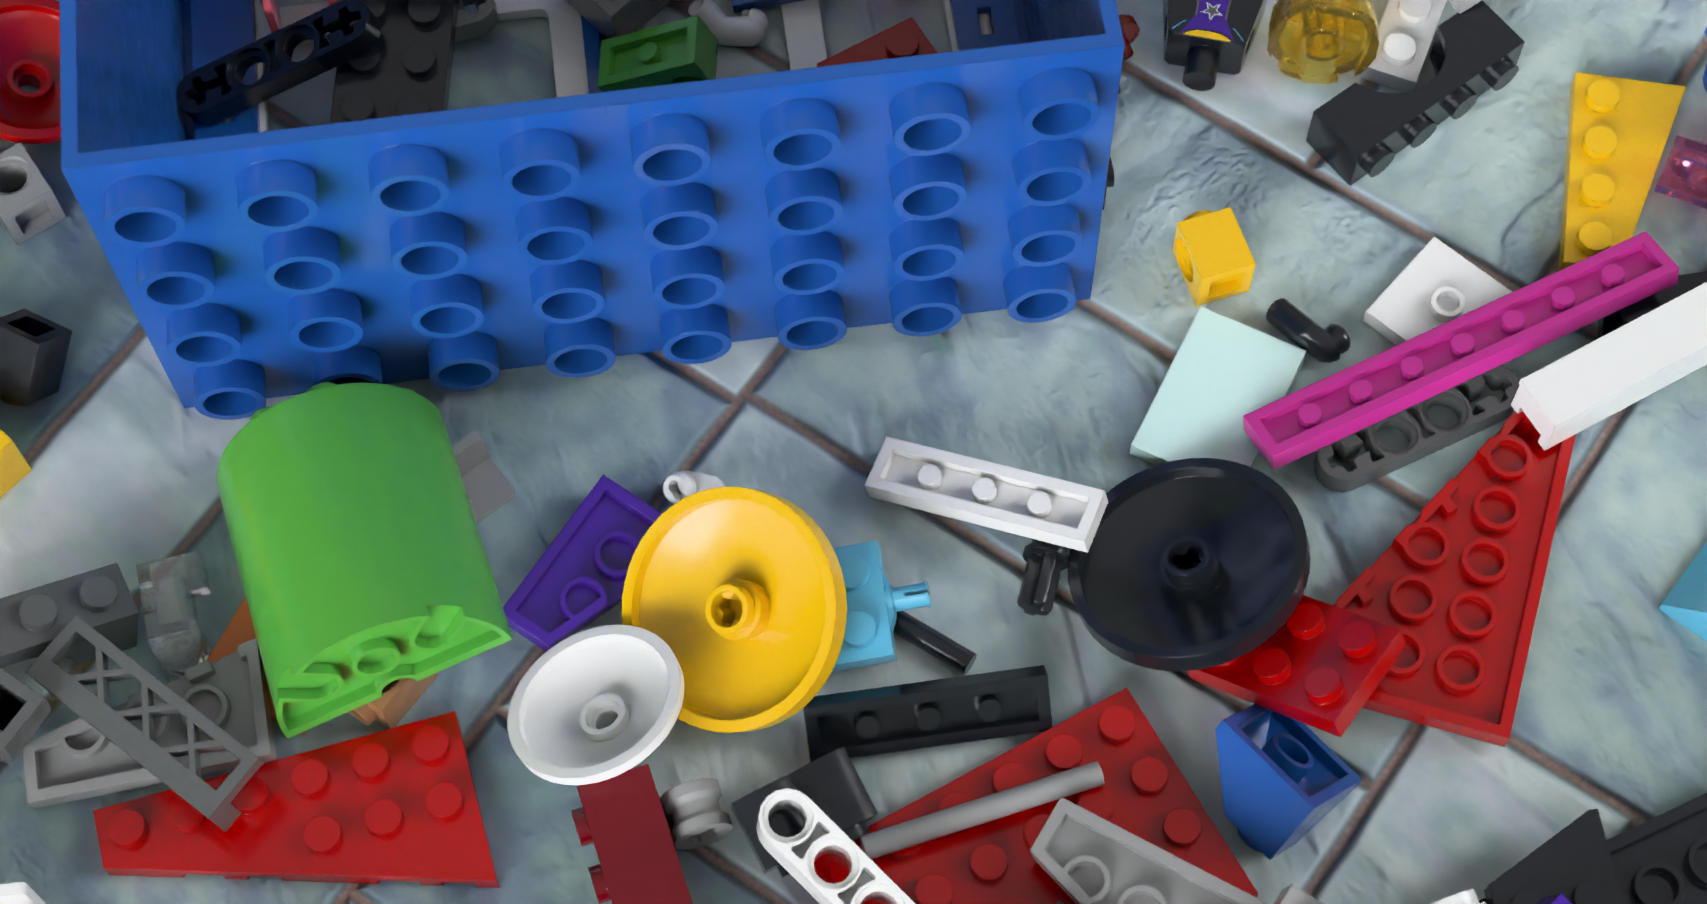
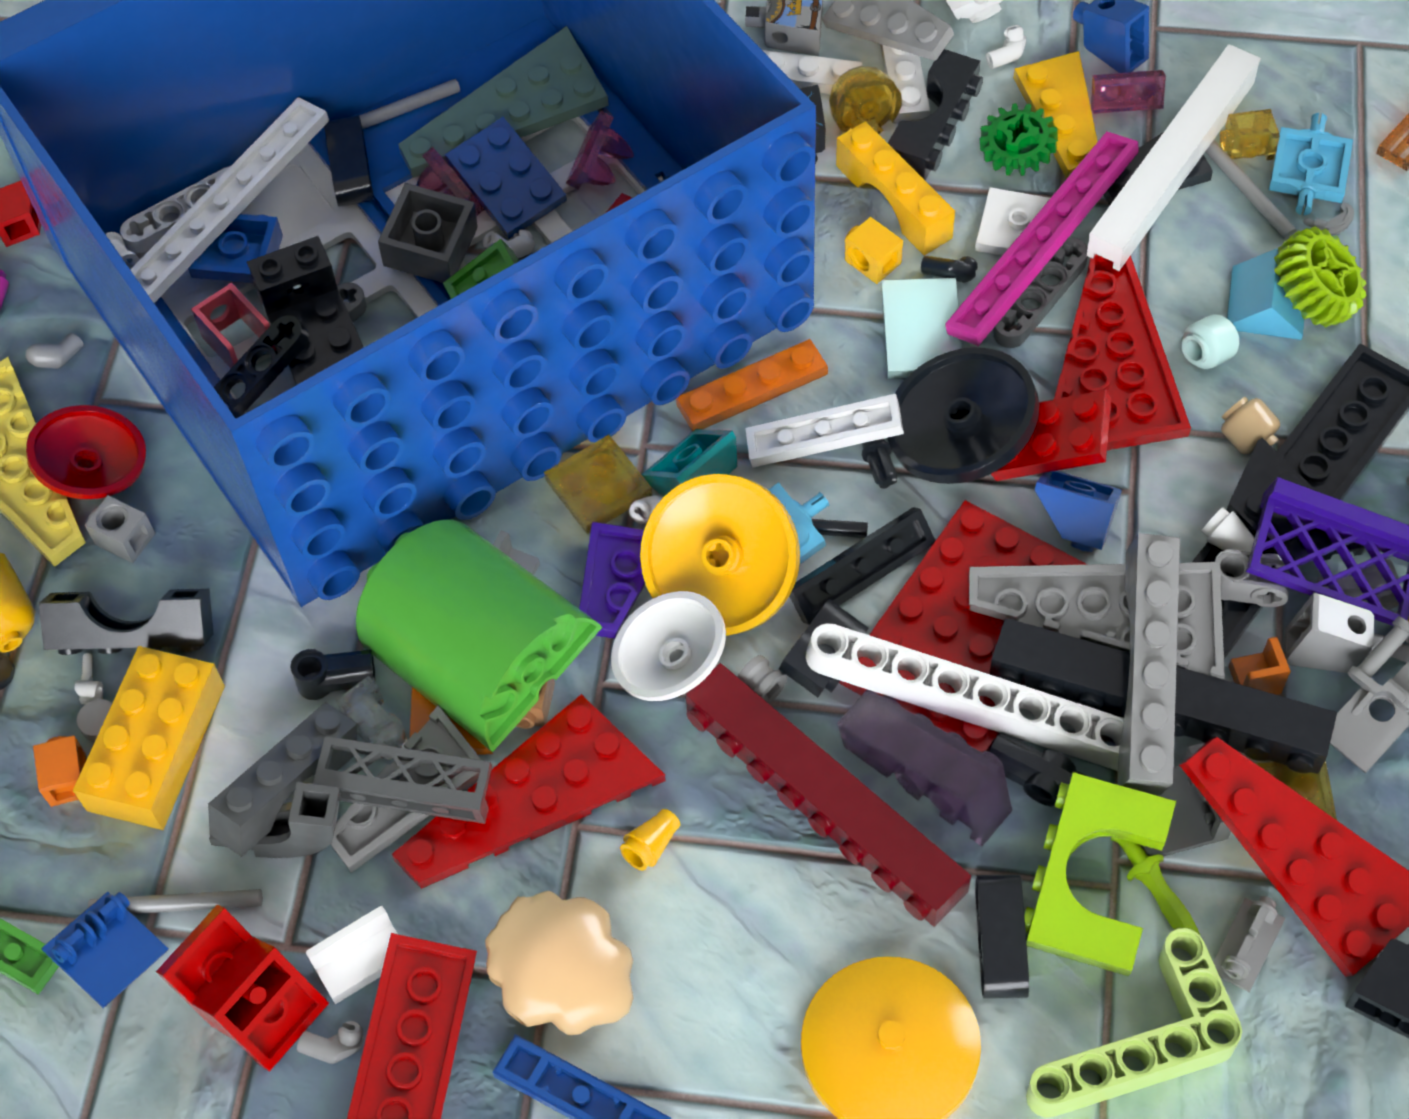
camera: 25 degrees left, 5 degrees down
light grey bar [860,761,1105,859] -> none
none -> black piece [290,649,376,700]
none -> clear yellow plate [544,435,653,534]
none -> teal slope [641,429,738,497]
none -> orange plate [676,339,828,432]
none -> yellow arch [836,121,955,256]
none -> green gear [979,103,1058,176]
none -> white arm [986,25,1027,69]
none -> light aqua head [1182,314,1239,369]
none -> tan head [1221,397,1280,454]

